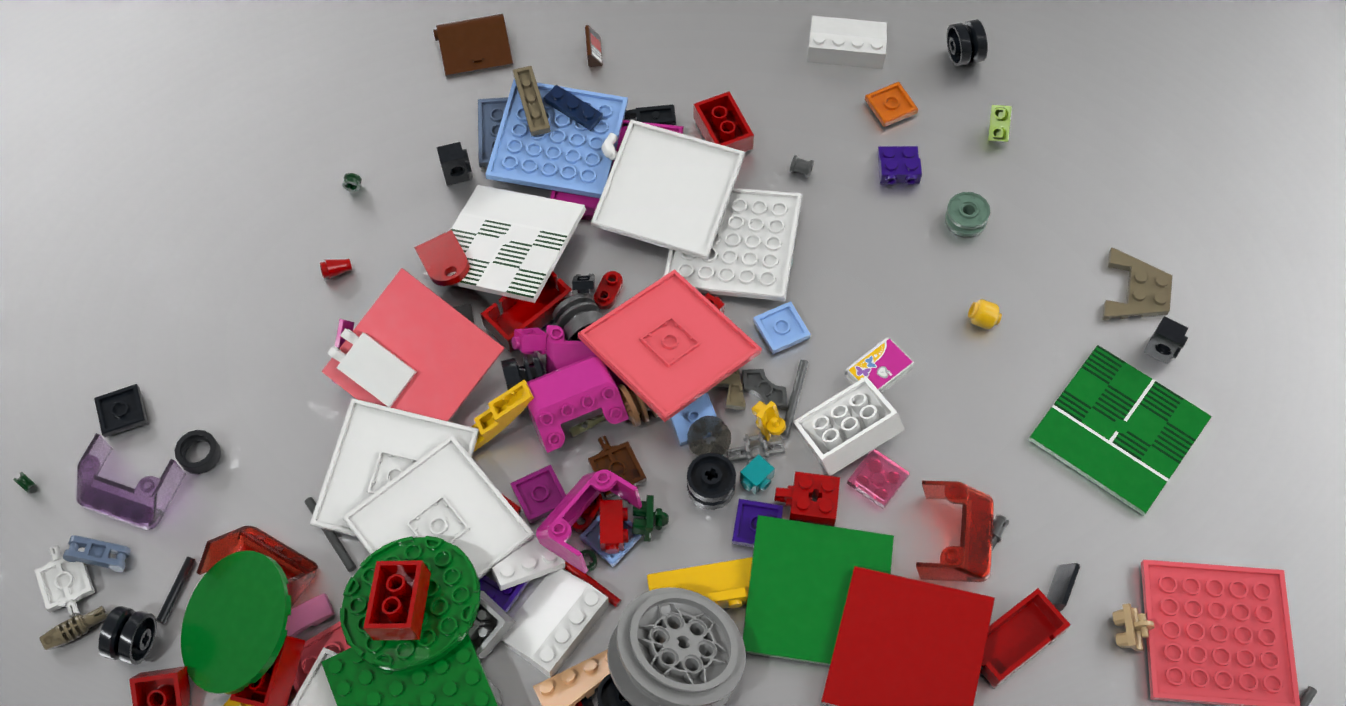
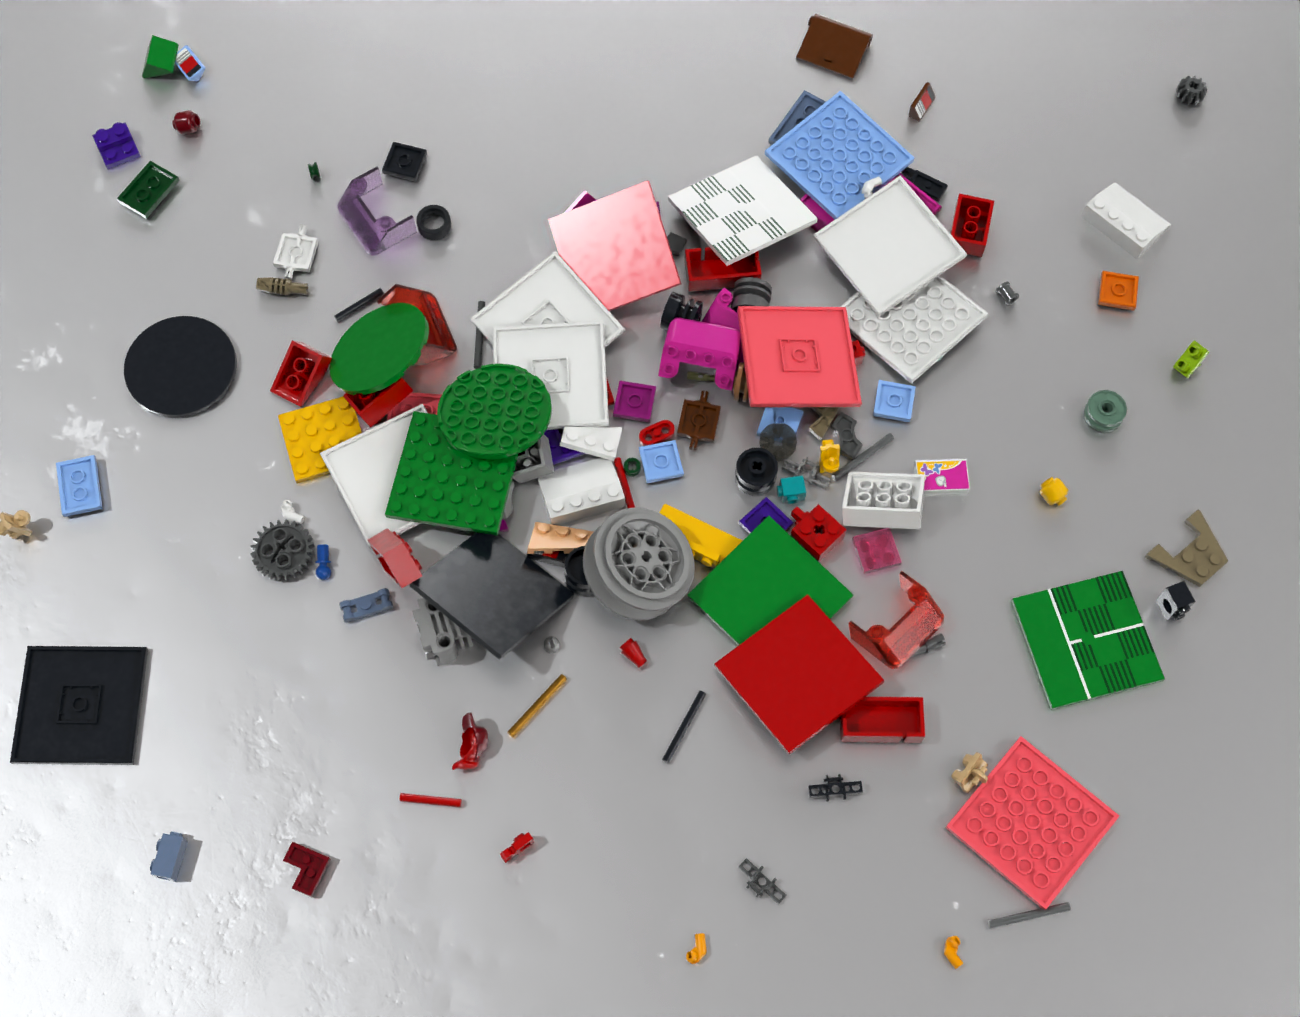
camera: 35 degrees right, 5 degrees up
sand blue plate [63,535,131,572] -> none
black wheel [98,606,157,665] -> none
bright pink slope [285,594,335,637] -> none
red cone [320,259,352,279] -> none
white tile [327,328,417,407] -> none
dark green bush [342,173,362,191] -> none
red brick [363,560,431,640] -> none
tile [414,230,470,286] -> none
black brick [437,142,472,186] -> none
yellow slope [471,380,534,452] -> none
dark pink brick [512,327,547,355] -> none
dark tan plate [513,66,551,137] -> none
dark pink windscreen [536,470,642,574] -> none
dark blue plate [544,85,603,131] -> none
black hinge [572,274,595,293] -> none
red plate [594,271,623,310] -> none
red brick [600,499,628,554] -> none
dark green hips [632,495,669,542] -> none
dark purple plate [877,146,922,185] -> none
black wheel [947,19,988,66] -> none
black slope [1047,563,1080,612] -> none

